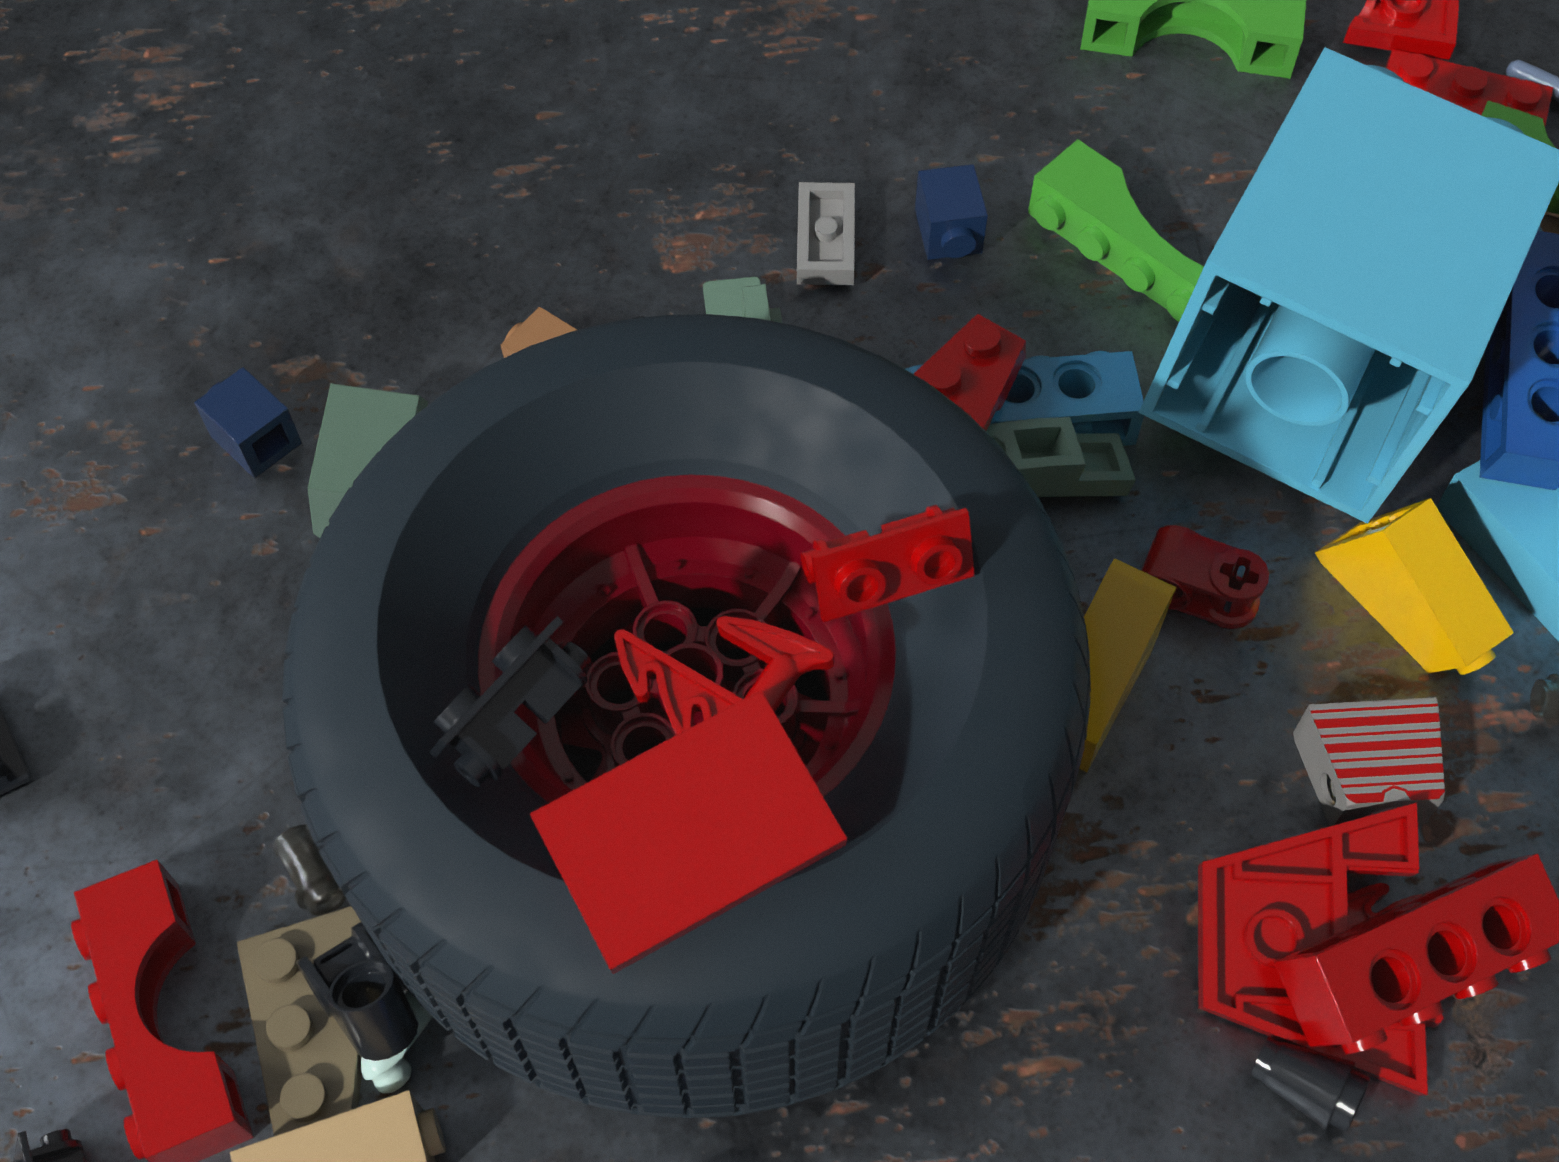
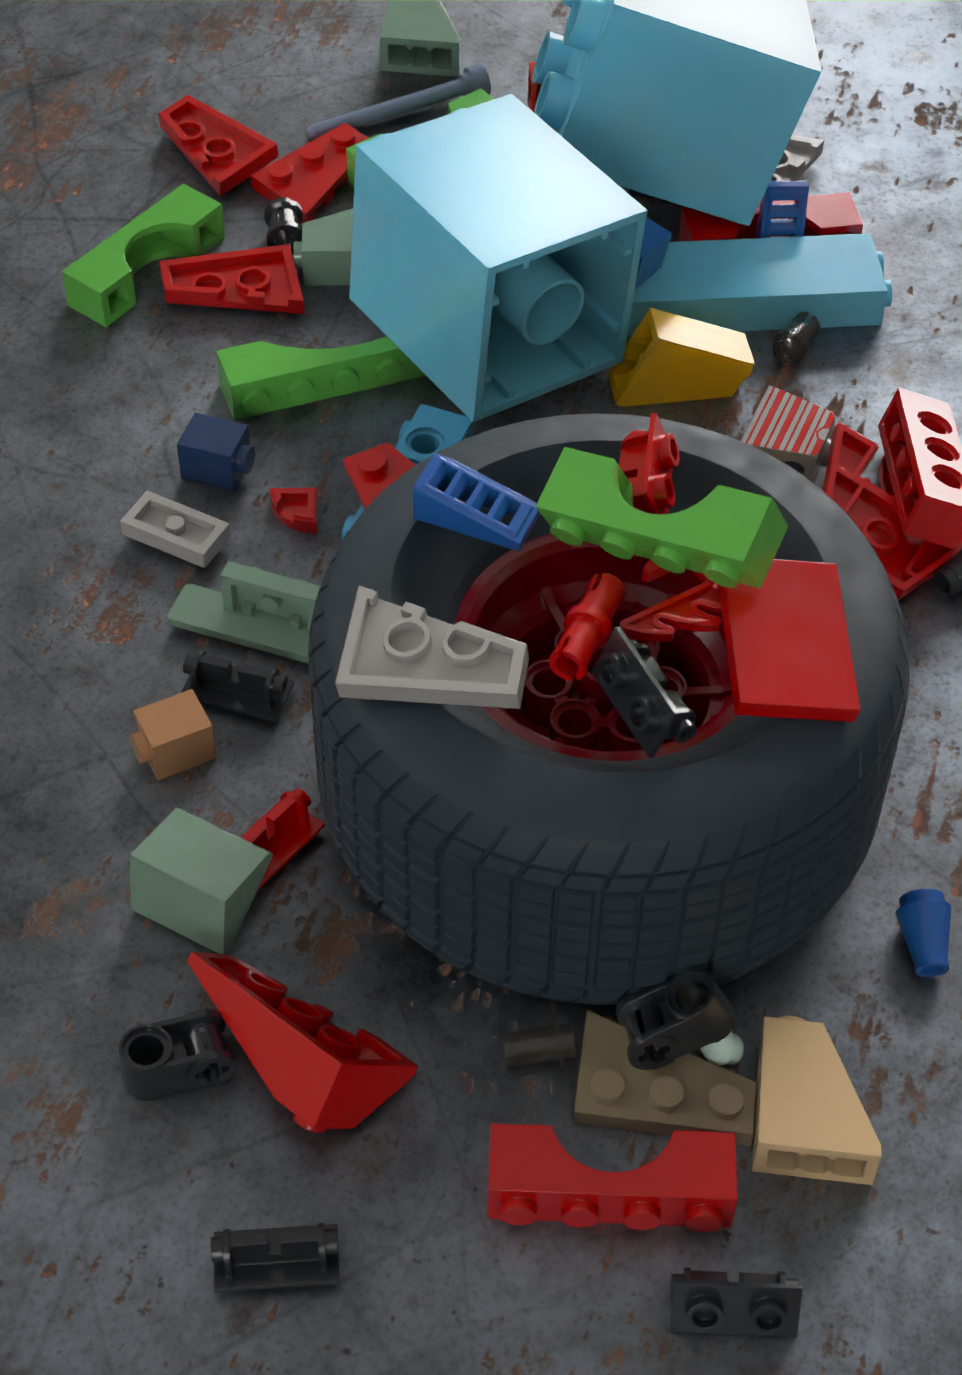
camera: 65 degrees left, 10 degrees down
dark blue brick [194,367,302,479] -> none
none -> black piece [119,1008,238,1101]
none -> red wing [159,244,304,314]
none -> red wedge [187,952,418,1133]
none -> red tile [270,488,318,534]
none -> light grey wing [335,585,529,709]
none -> blue slope [413,453,541,552]
none -> bright green arch [536,447,789,589]
none -> red pin [549,573,626,681]

